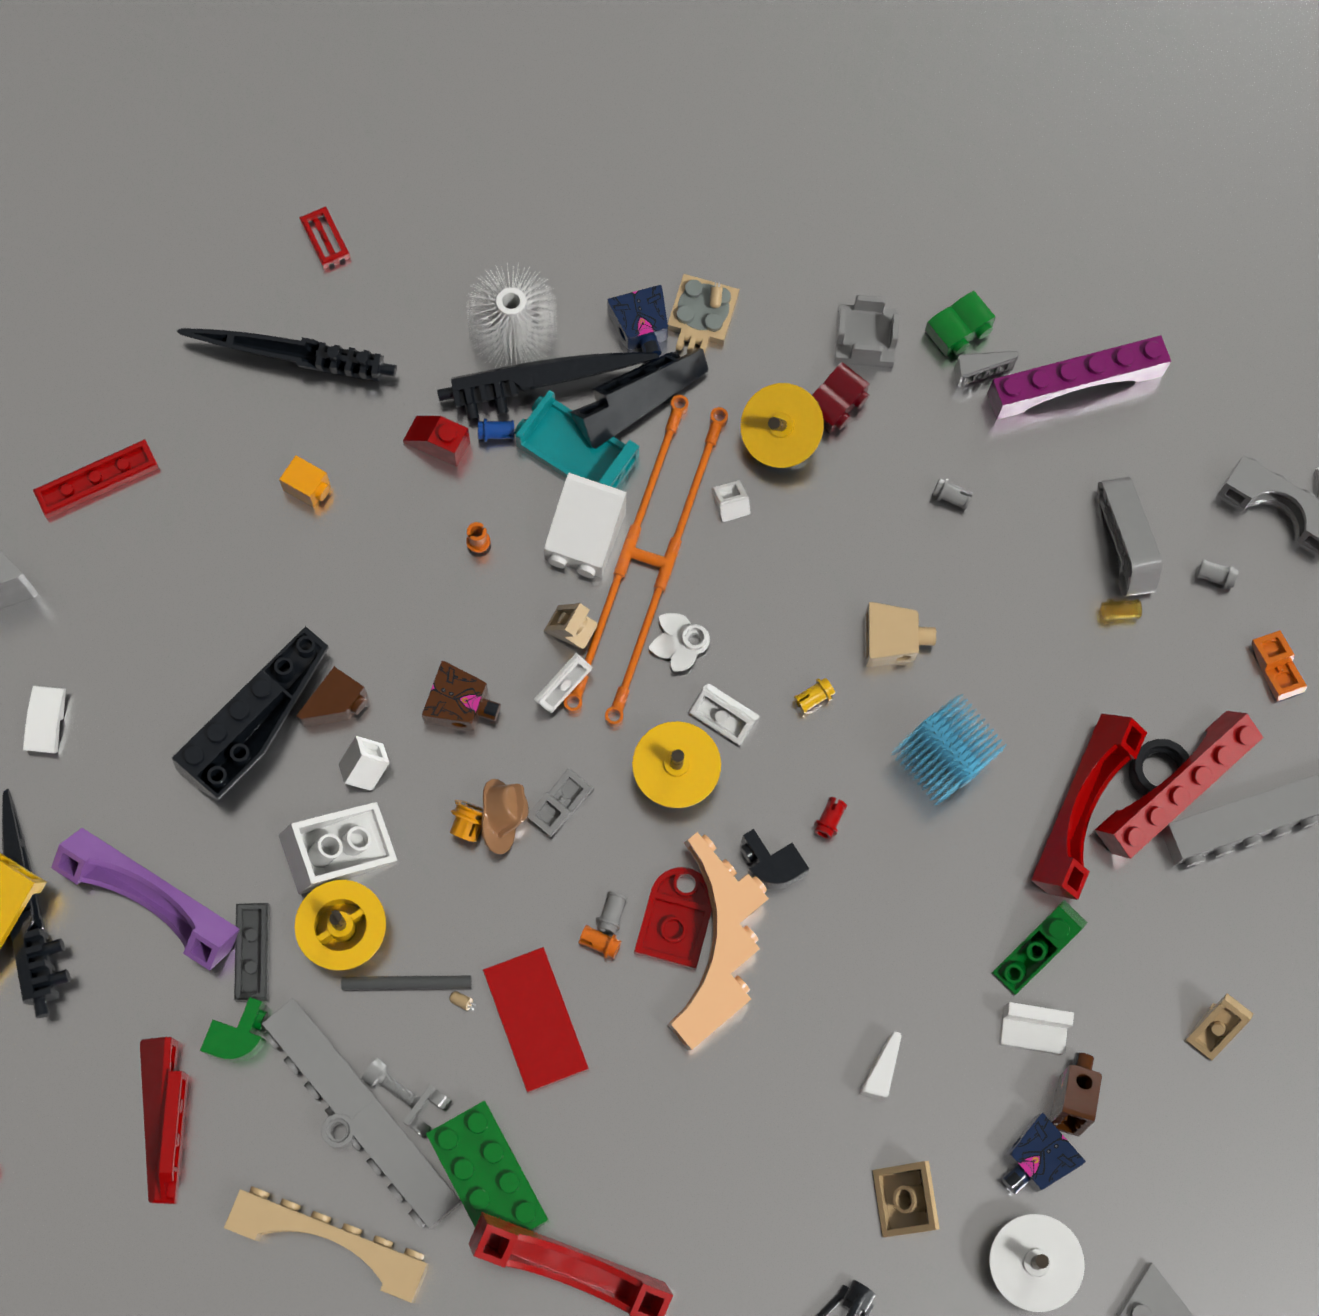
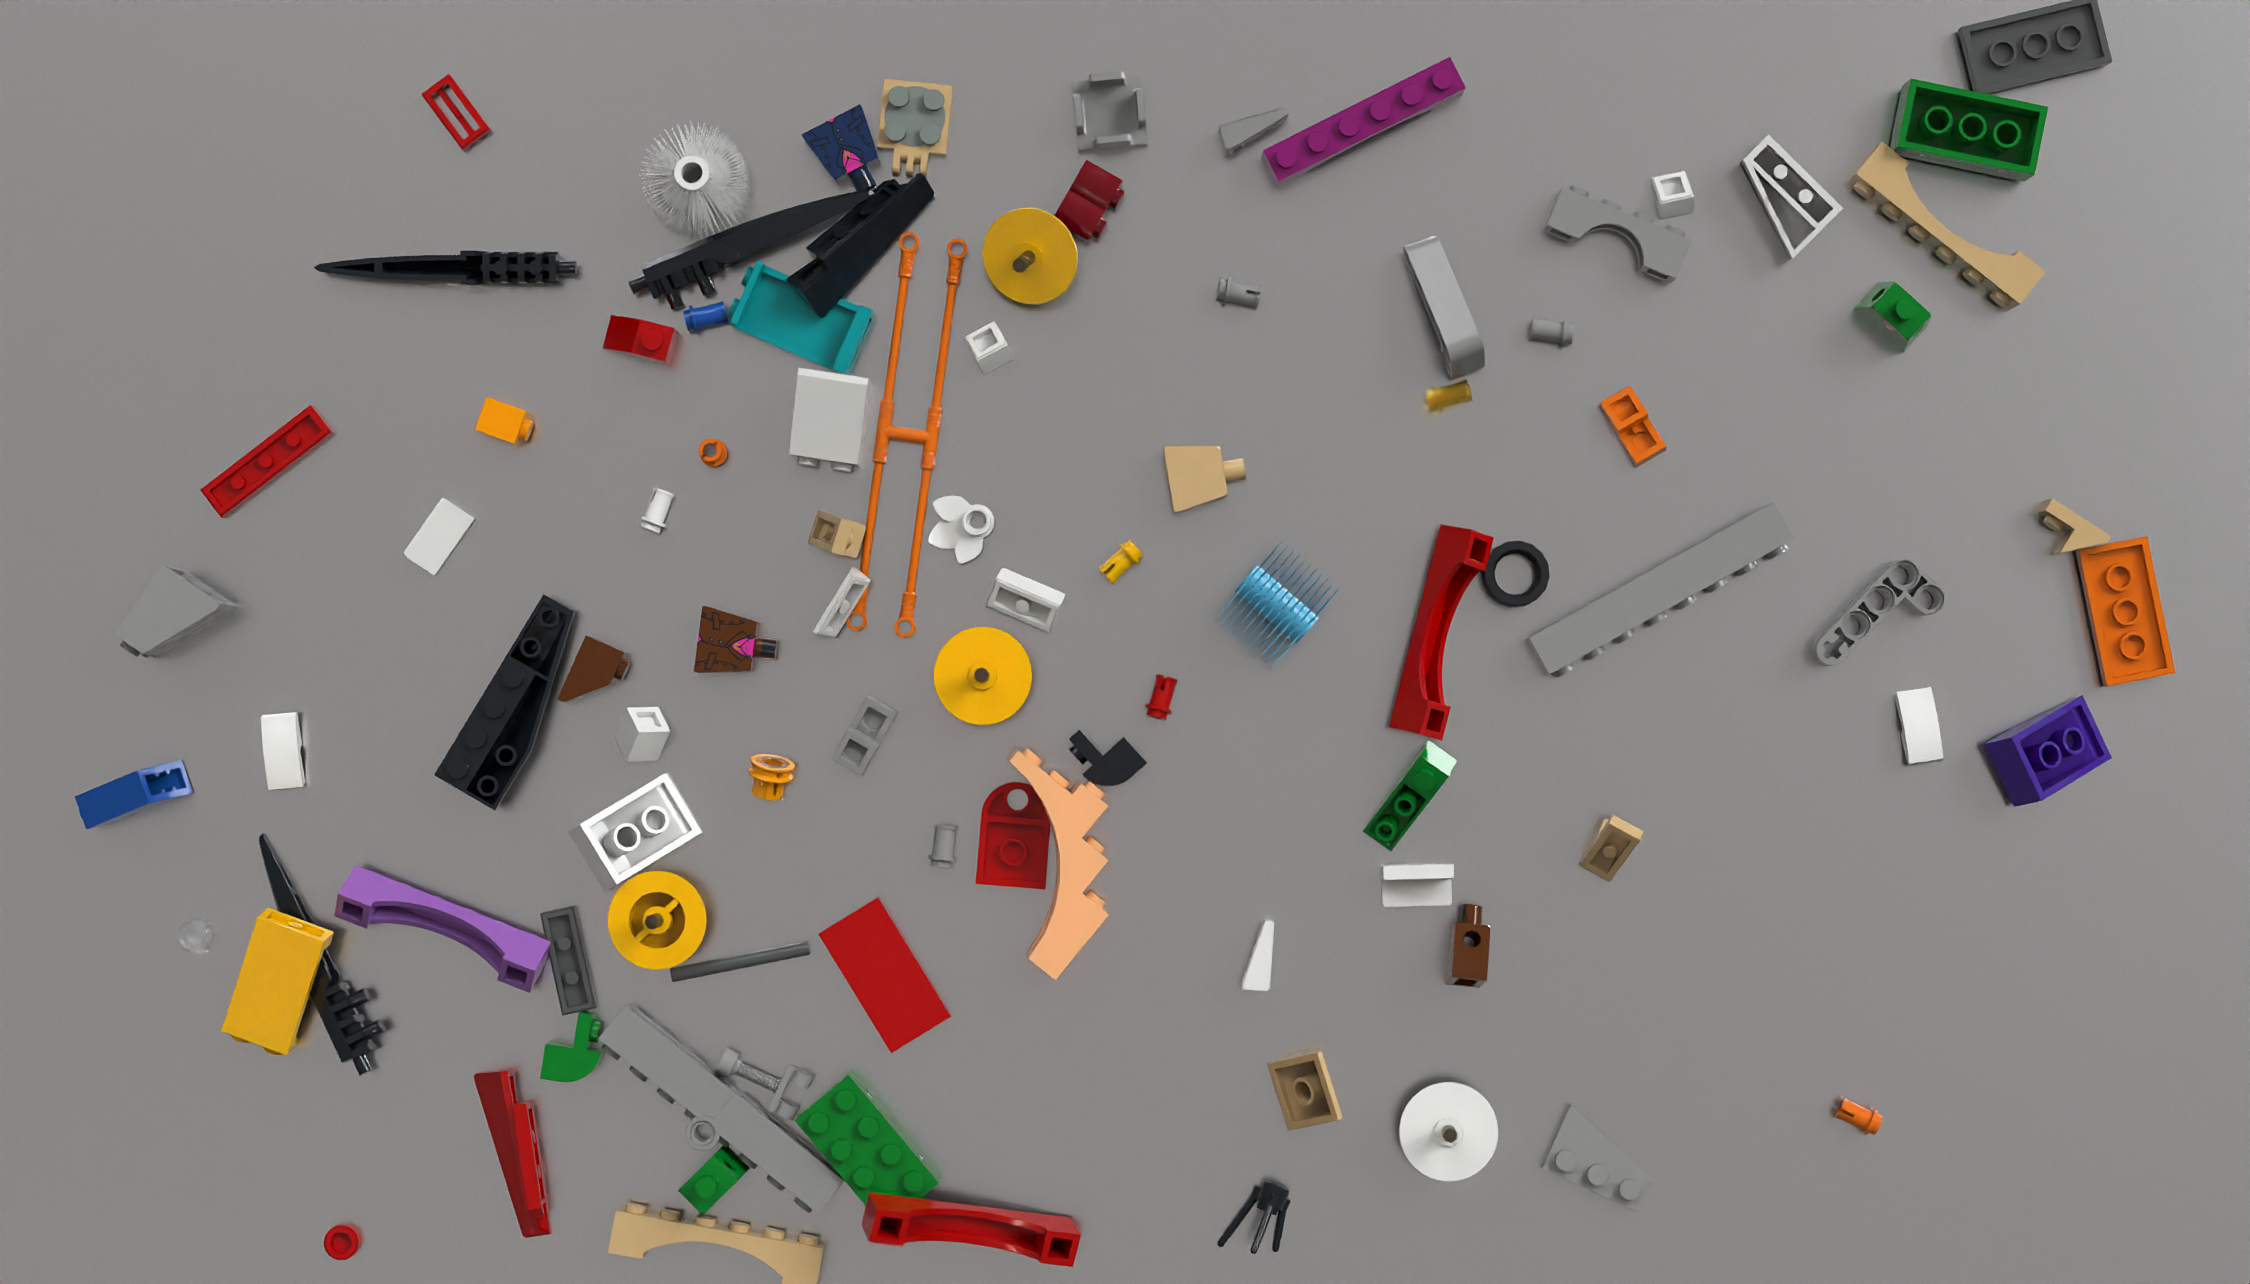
camera: 10 degrees left, 15 degrees up
tan piece [449,991,476,1011] -> none
medium nougat piece [482,779,529,854] -> none
orange pin [578,925,622,959] -> none
tan piece [710,281,723,308] -> none
green brick [925,291,996,357] -> none
dark blue torso [1002,1113,1086,1194] -> none
arch [1095,711,1264,859] -> none
none -> white slope [403,498,475,576]
none -> white pin [639,487,674,534]
none -> green torso [678,1146,750,1216]

